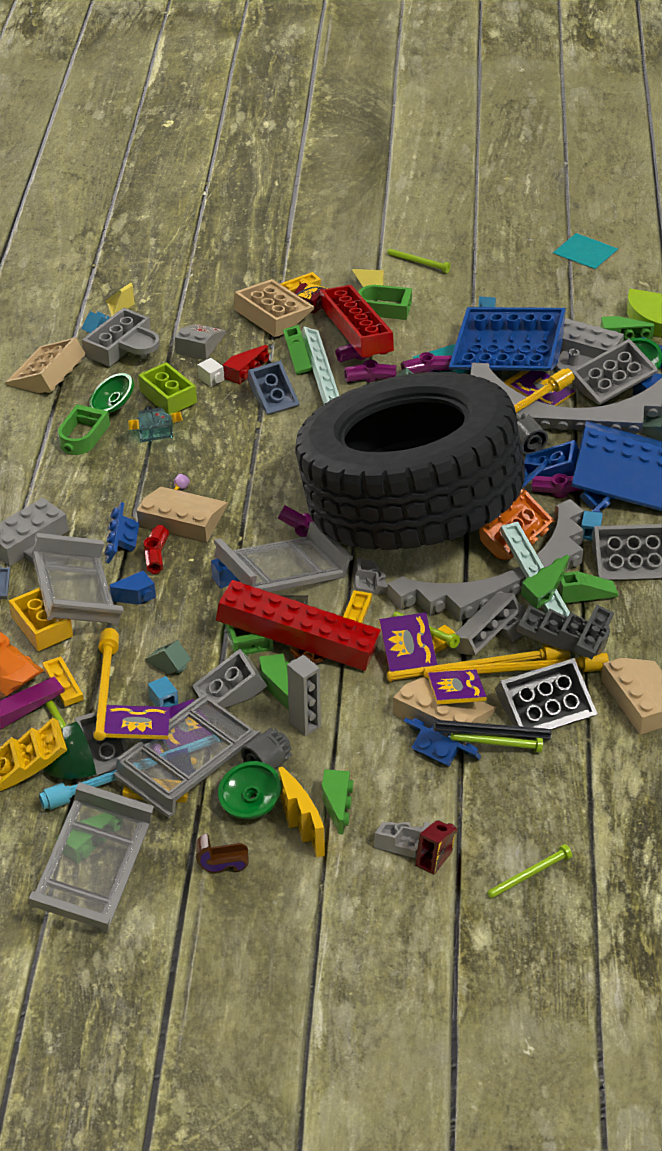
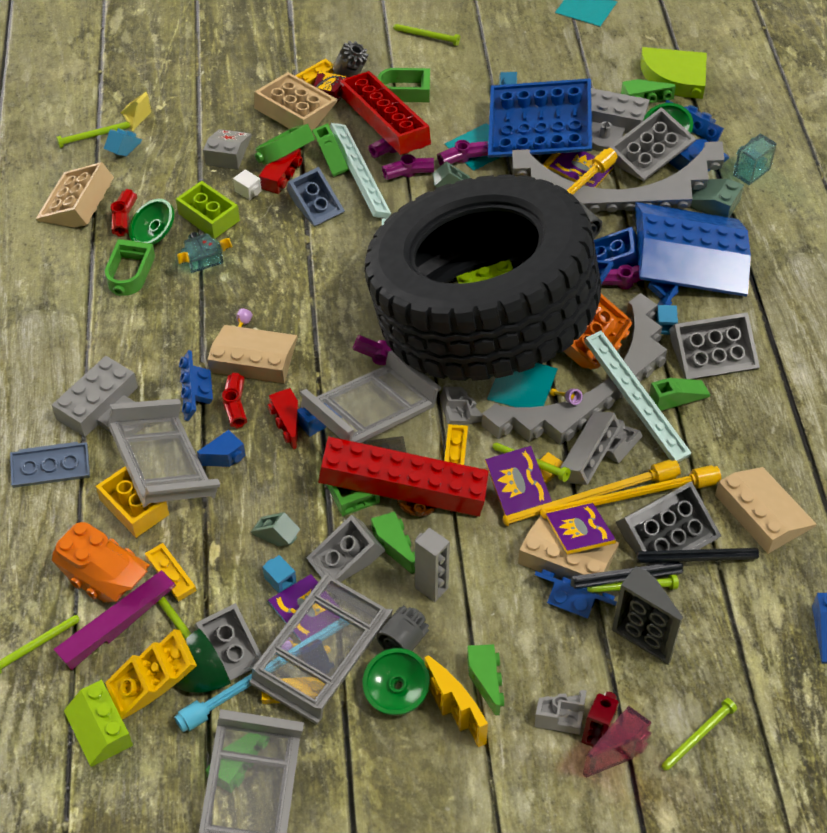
camera: 10 degrees left, 10 degrees up
light grey brick [82,308,160,367] -> none
flag [93,628,170,741] -> none
reddish brown animal [196,833,249,873] -> none
light yellow slope [352,269,385,287] -> none
dark grey slope [515,605,614,660] -> none
bright green slope [521,554,569,609] -> none
none -> lime bar [56,122,130,148]
none -> red piece [111,189,137,237]
none -> bright green window [255,124,315,165]
none -> red slope [267,388,299,450]
none -> dark grey gear [333,41,369,78]
none -> teal sticker [487,363,558,407]
none -> lavender hinge [550,388,583,405]
none -> clear pink slope [583,706,652,778]
none -> dark grey slope [612,566,683,665]
none -> black axle [635,548,759,563]

